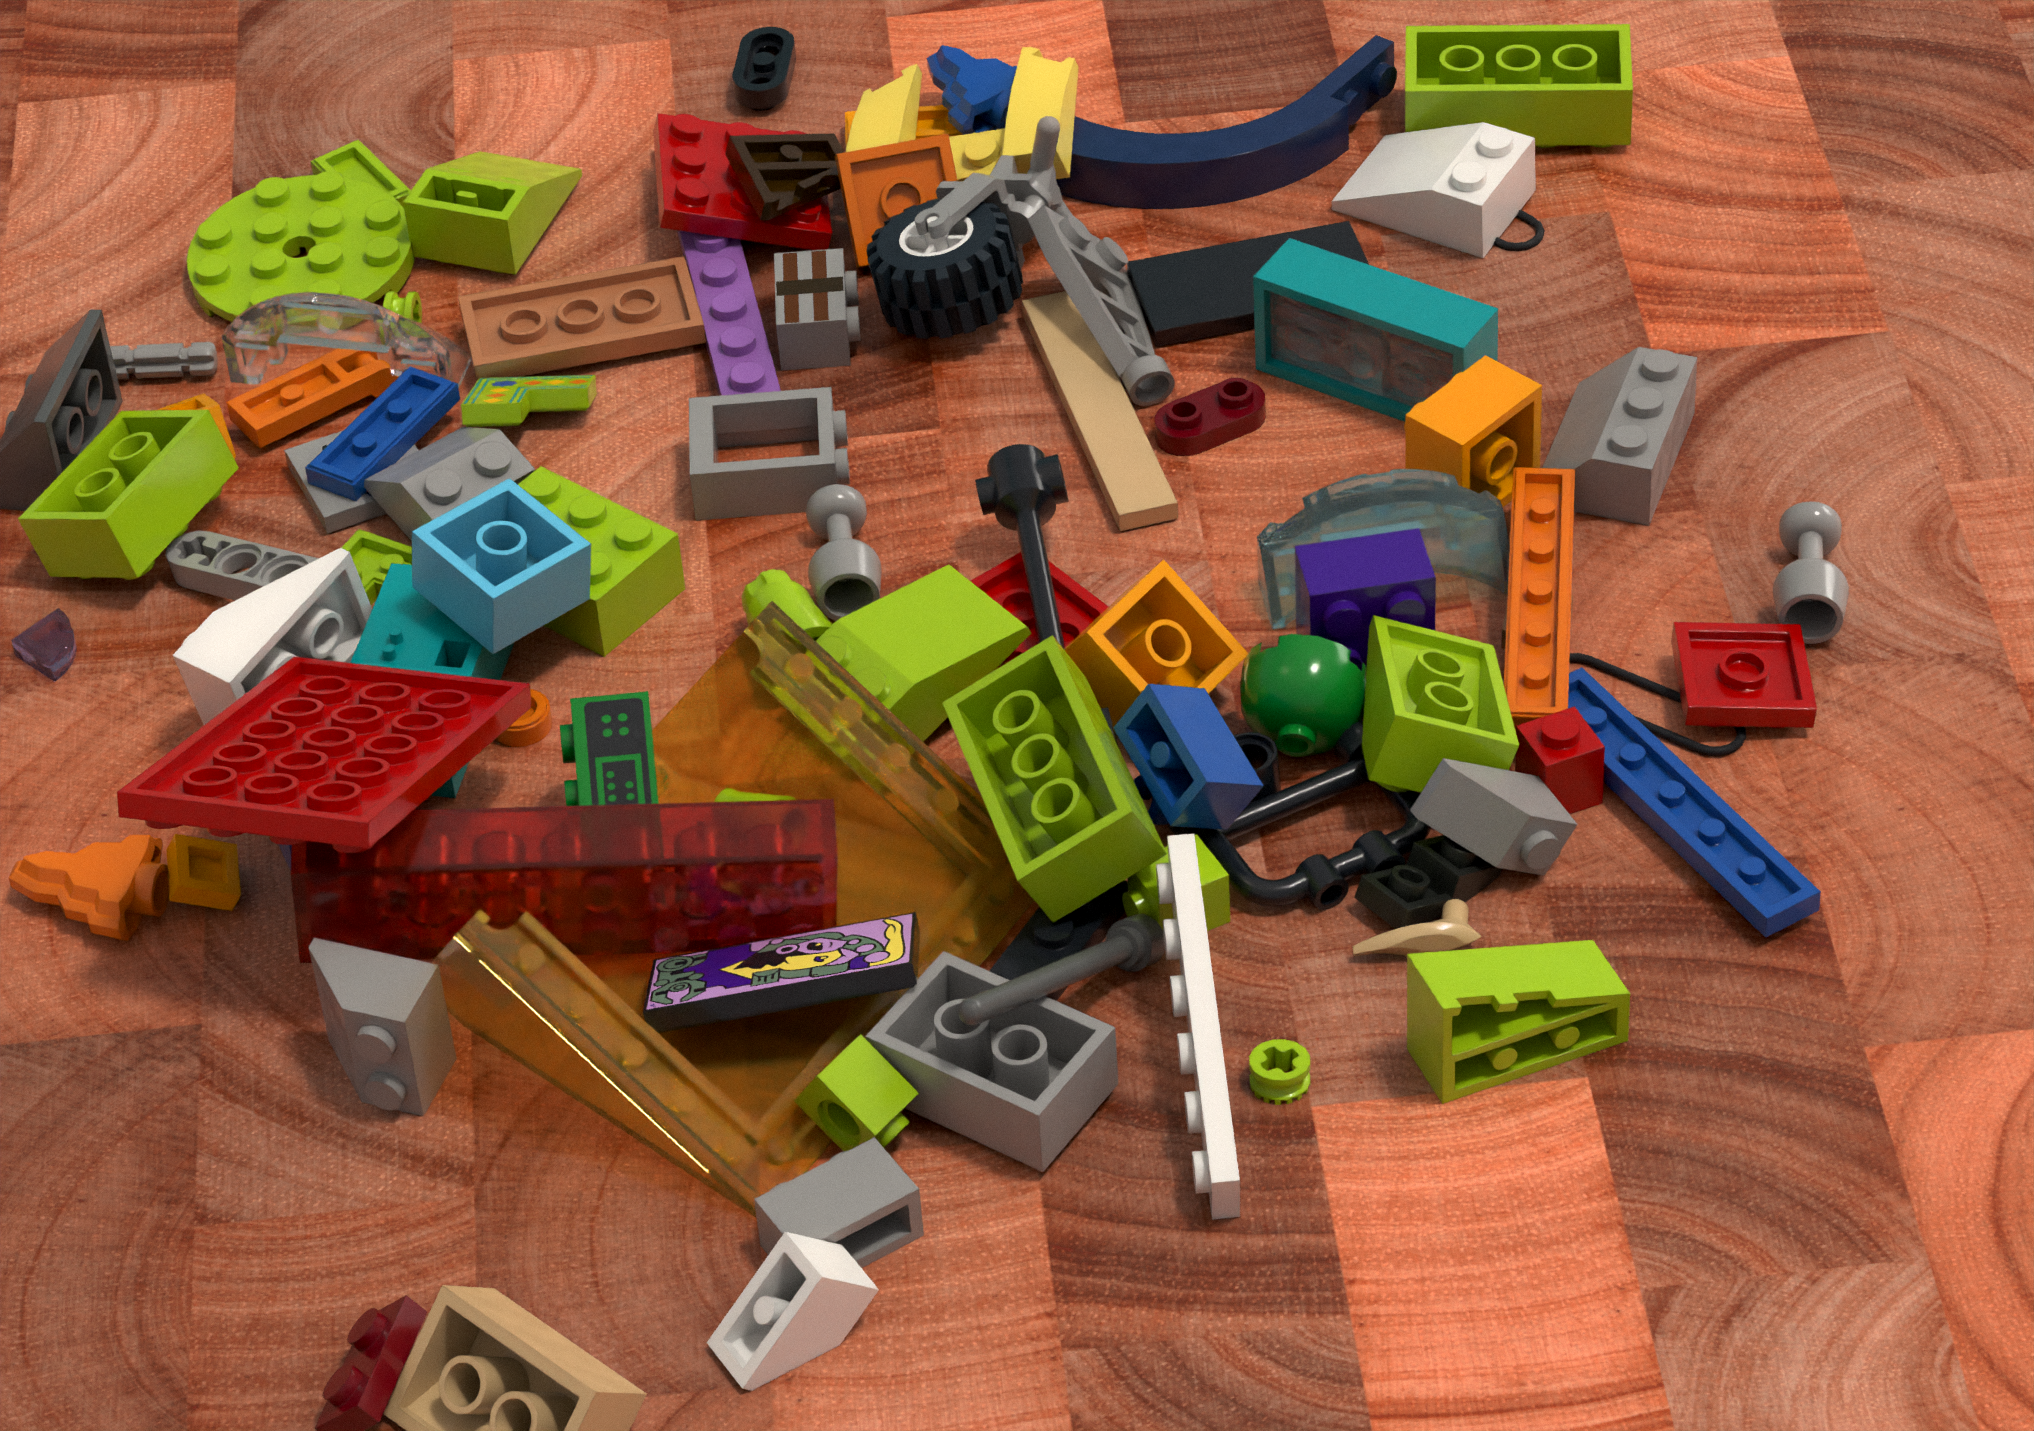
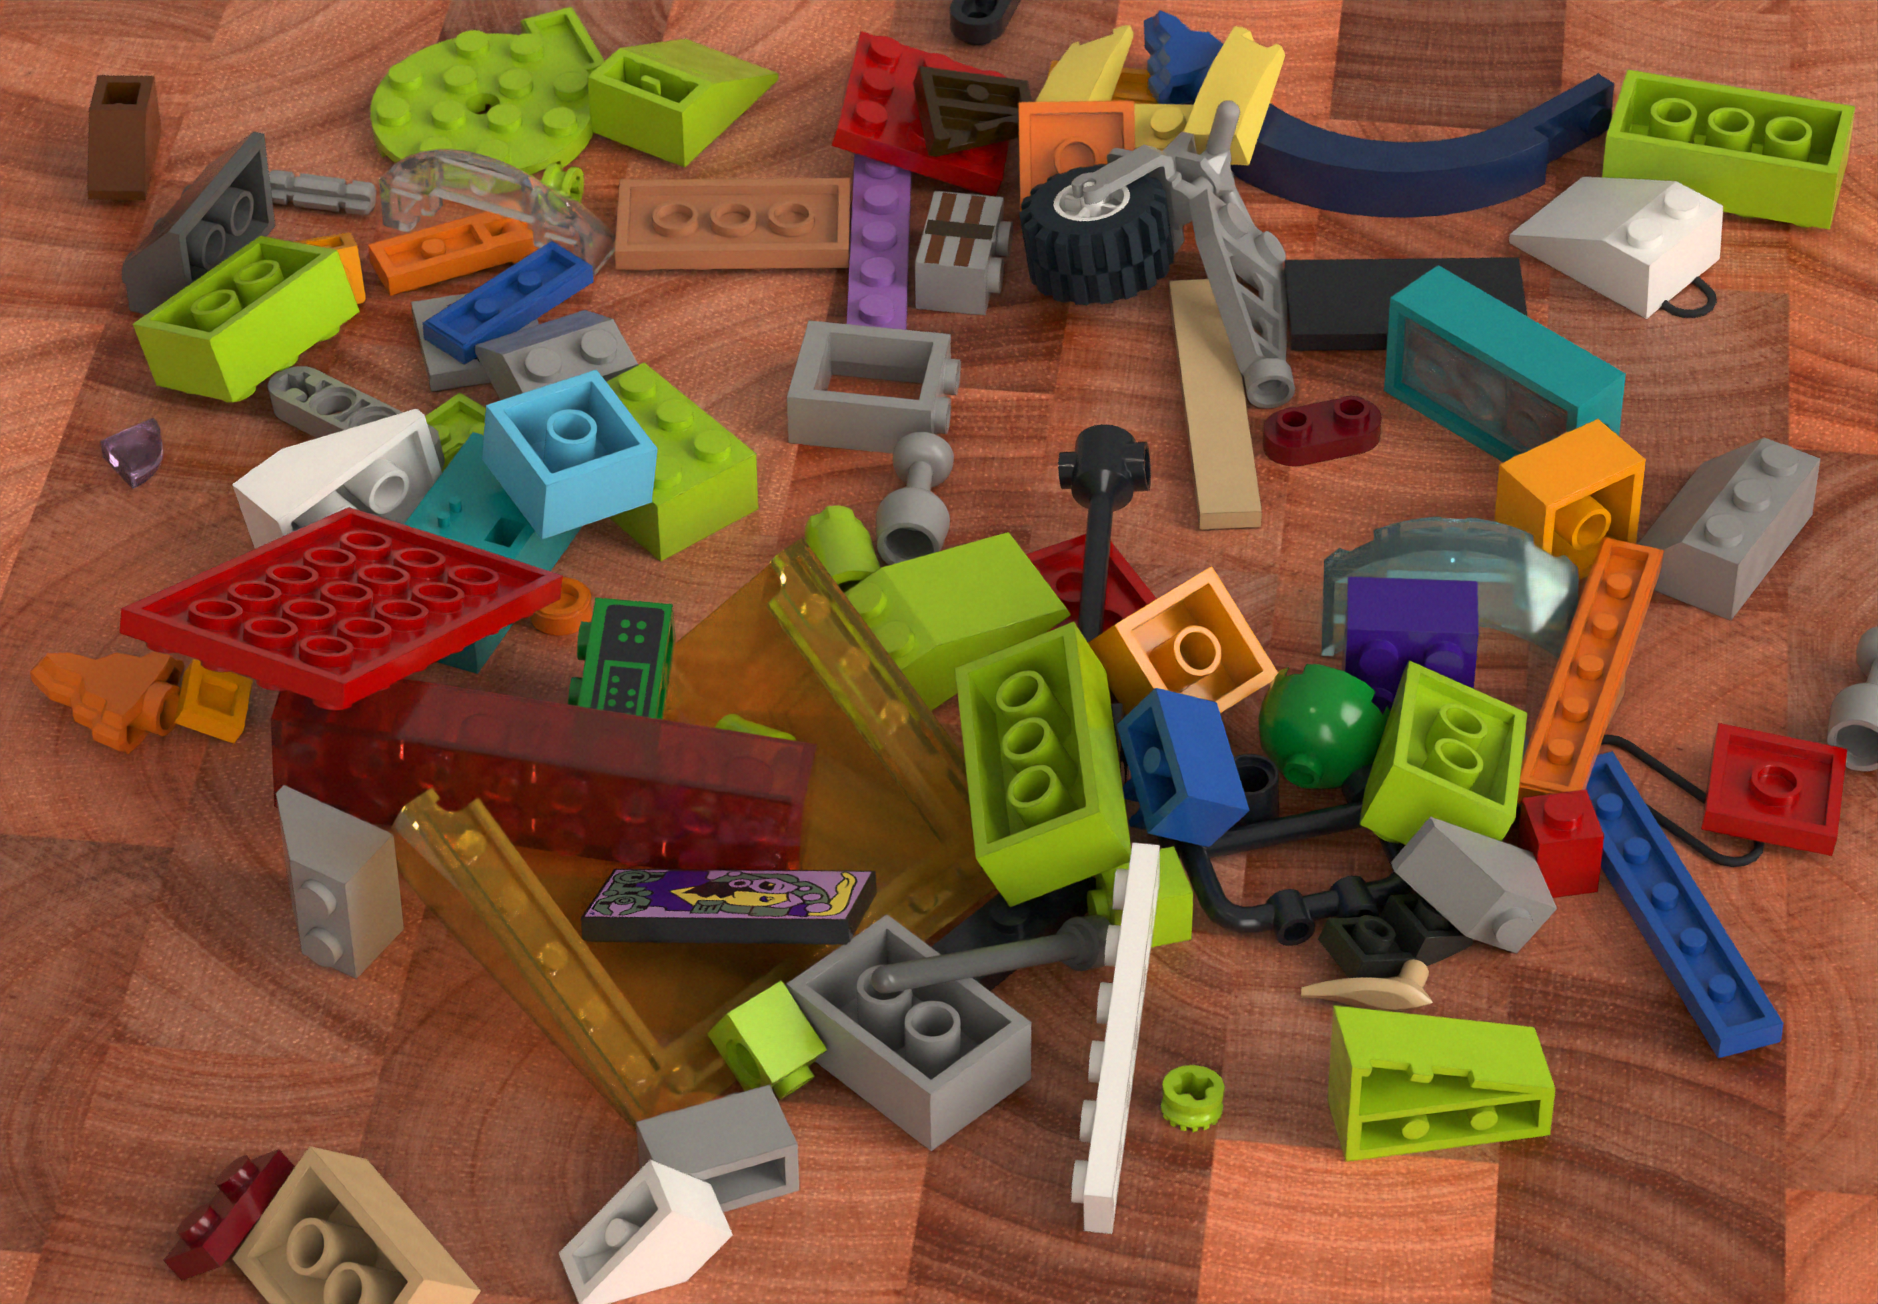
camera: 10 degrees right, 0 degrees up
lime tile [461,375,597,427] -> none

